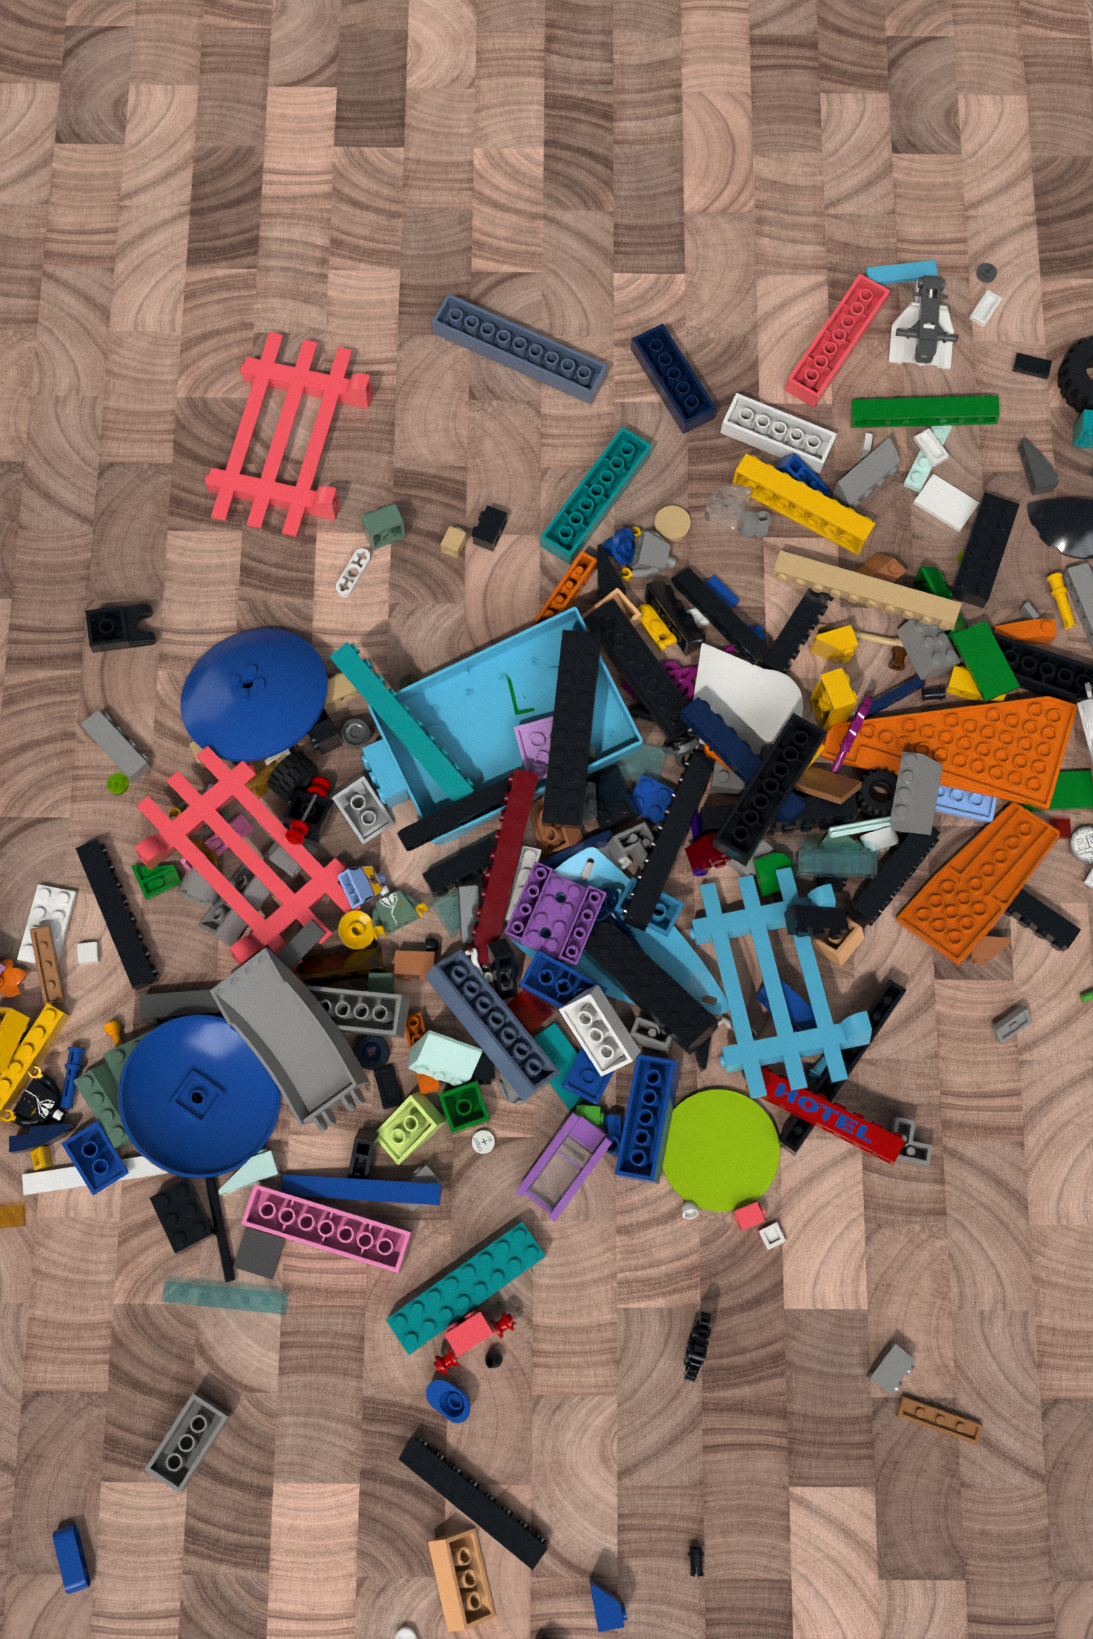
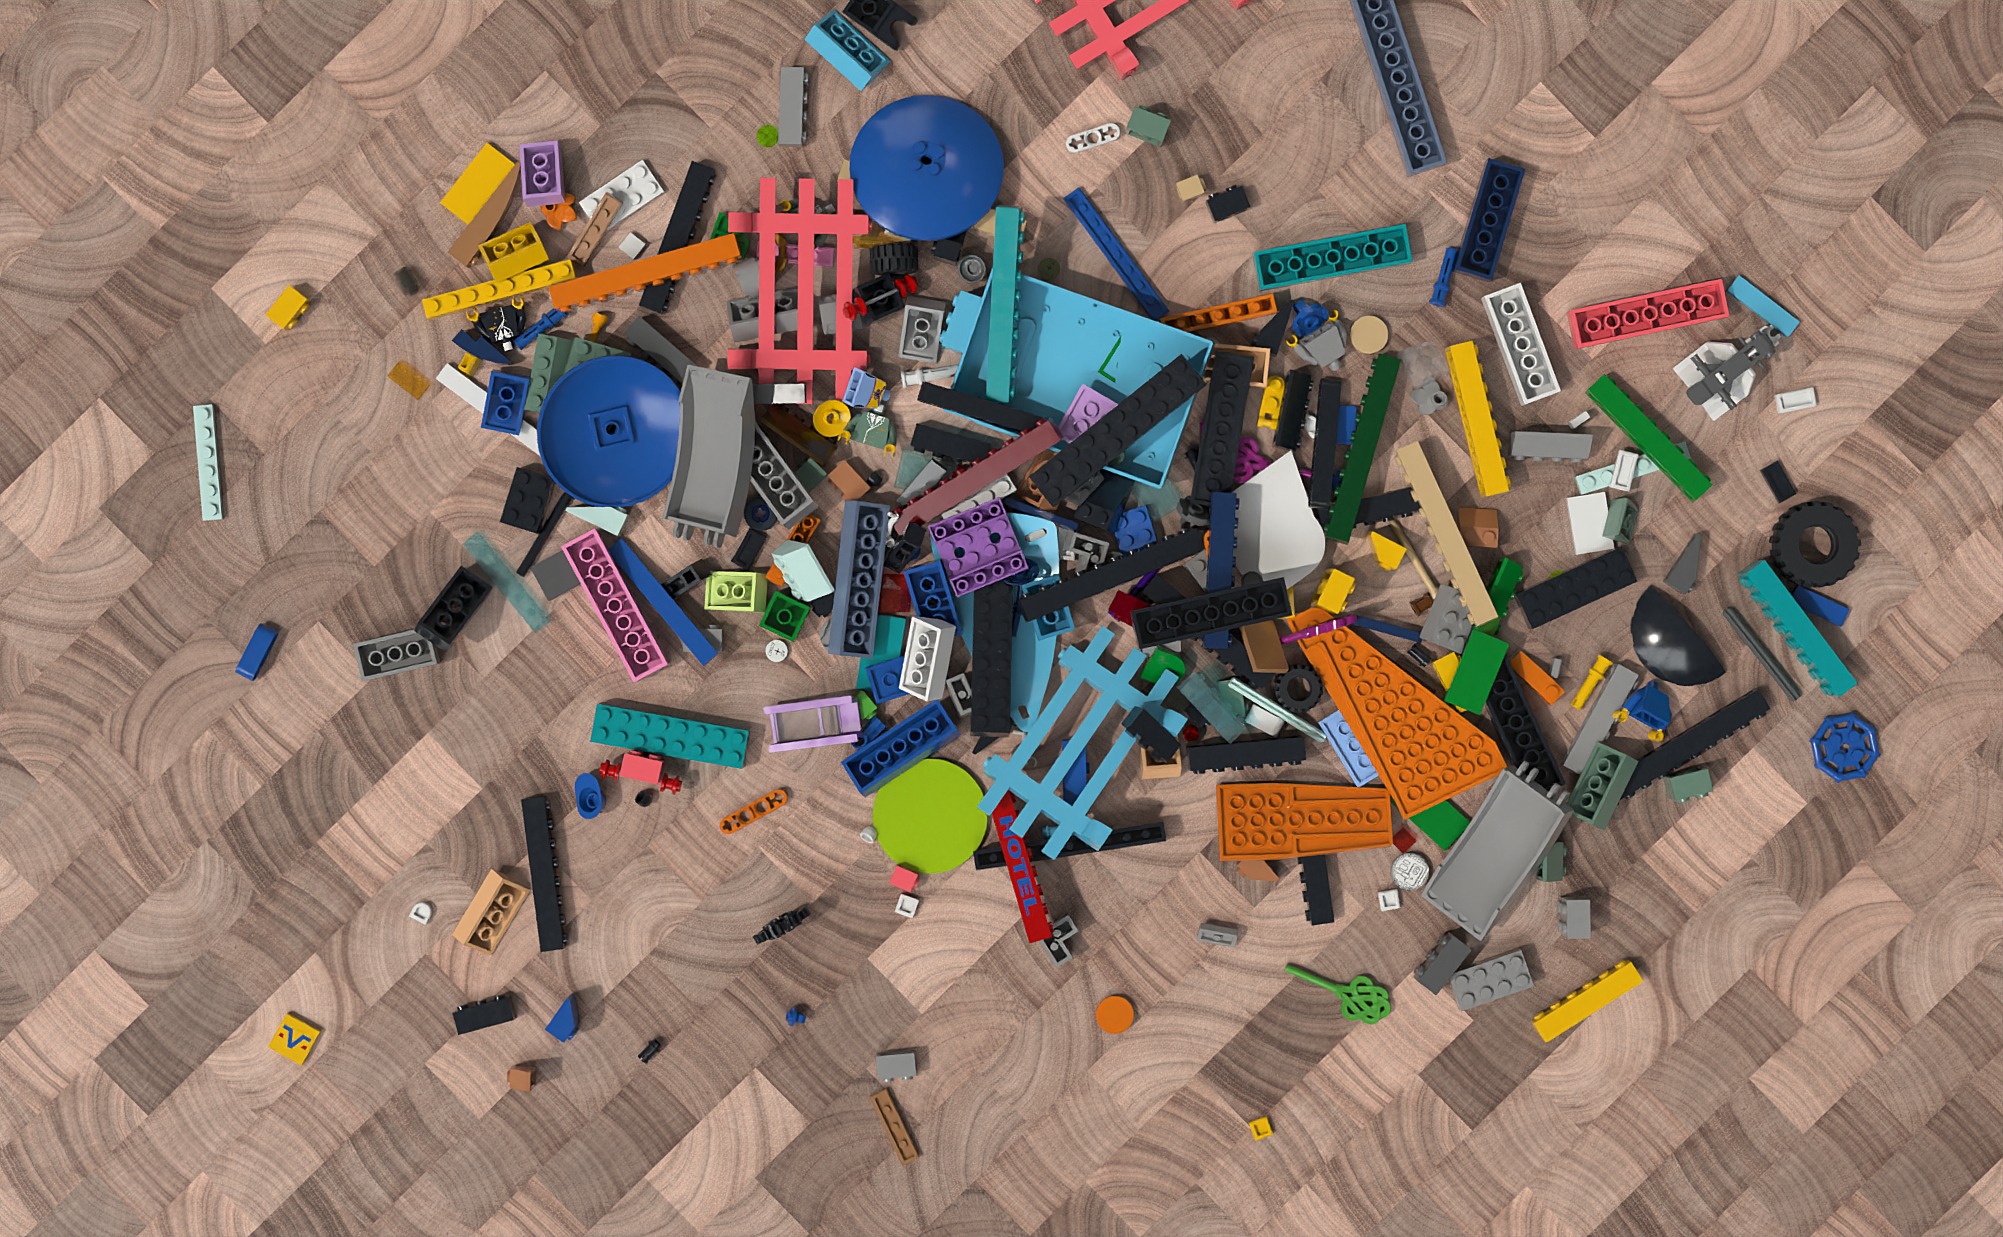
camera: 45 degrees right, 15 degrees up
blue slope [775,453,831,496] -> none
light grey slope [890,752,943,835] -> none
dark grey piece [976,263,997,283] -> none
none -> black brick [414,565,493,653]
none -> orange brick [548,233,742,313]
none -> orange beam [720,789,788,834]
none -> blue plate [786,1007,806,1026]
none -> medium azure slope [804,10,890,91]
none -> white pin [901,364,958,388]
none -> blue tile [1063,187,1169,321]
none -> orange tile [1096,995,1134,1034]
none -> red hinge [1183,724,1199,741]
none -> dark green brick [1323,353,1401,545]
none -> blue pin [1429,248,1458,307]
none -> sand green slope [1602,498,1639,545]

